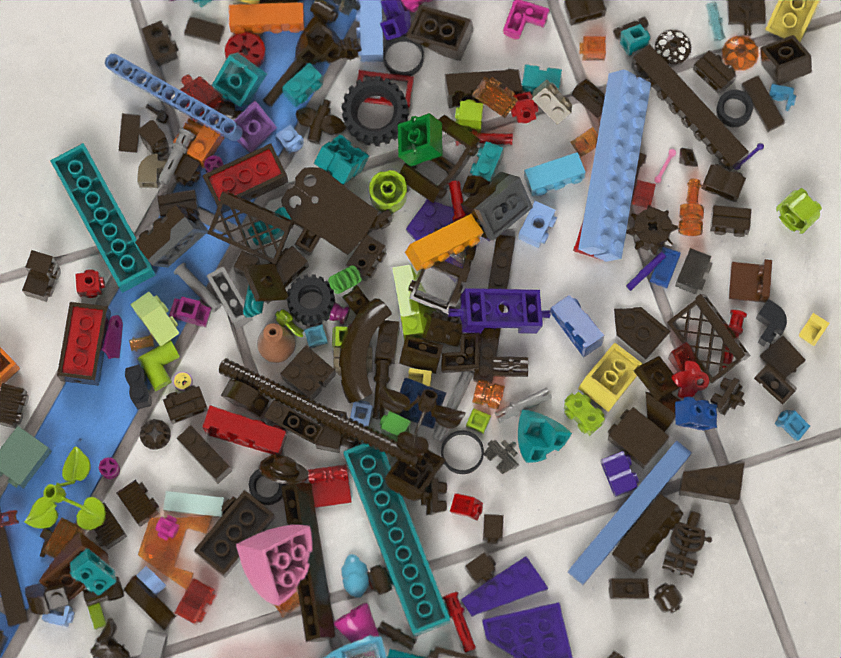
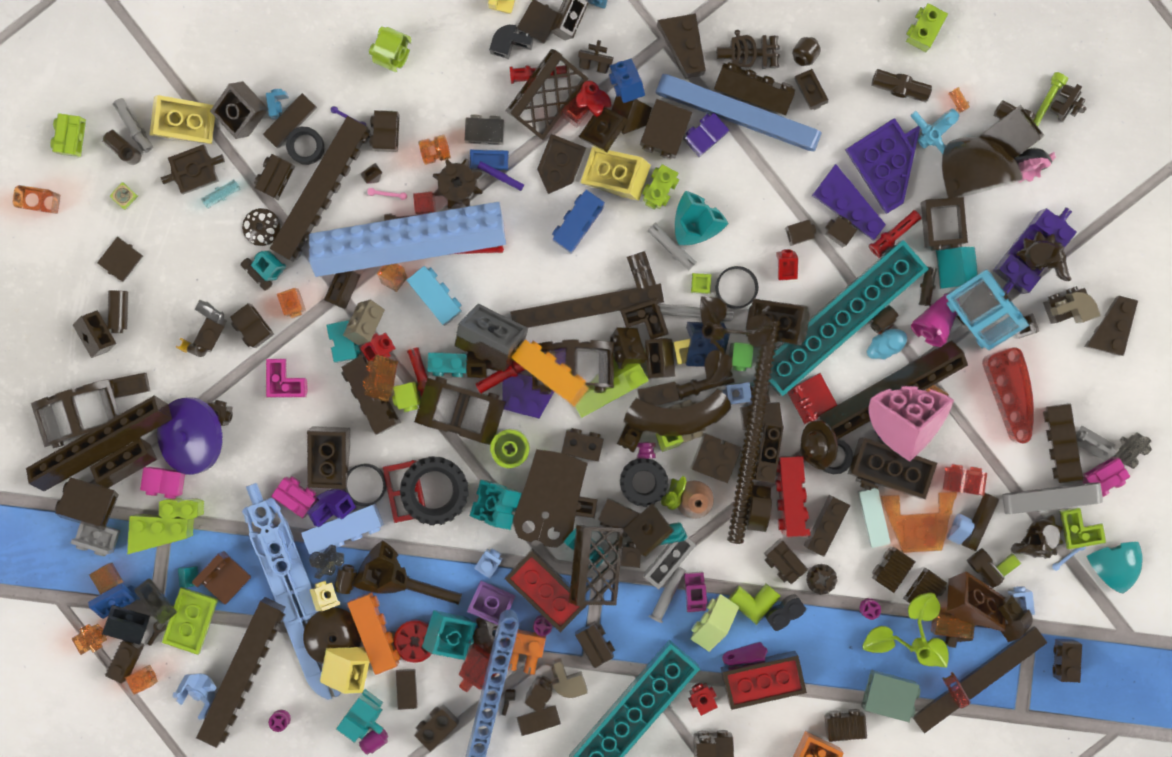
camera: 110 degrees left, 15 degrees up
teal brick [70,548,116,596] -> none
clear orange pin [129,334,154,352] -> none
piece [135,205,208,268] -> none
dark pink gear [155,515,180,541] -> none
light grey pin [158,128,195,185] -> none
dark brown brick [173,154,202,187] -> none
light yellow tile [173,372,193,392] -> none
teal brick [282,63,323,108] -> none
dark brown plant [296,99,346,144] -> none
medium azure tile [304,324,328,349] -> none
bright green gear [328,265,362,294] -> none
dark brown gear [337,37,362,61] -> none
dark brown plate [367,210,392,235] -> none
green brick [398,113,443,166] -> none
dark brown hips [421,477,447,516] -> none
dark purple brick [448,288,551,334] -> none
clear orange wheel [472,379,505,410] -> none
clear smoke hips [484,440,519,474] -> none
light blue brick [518,201,557,248] -> none
clear orange pin [686,178,702,204] -> none
dark brown brick [710,205,752,237] -> none
clear orange dish [722,36,759,71] -> none
reddish brown bracket [729,259,772,303] -> none

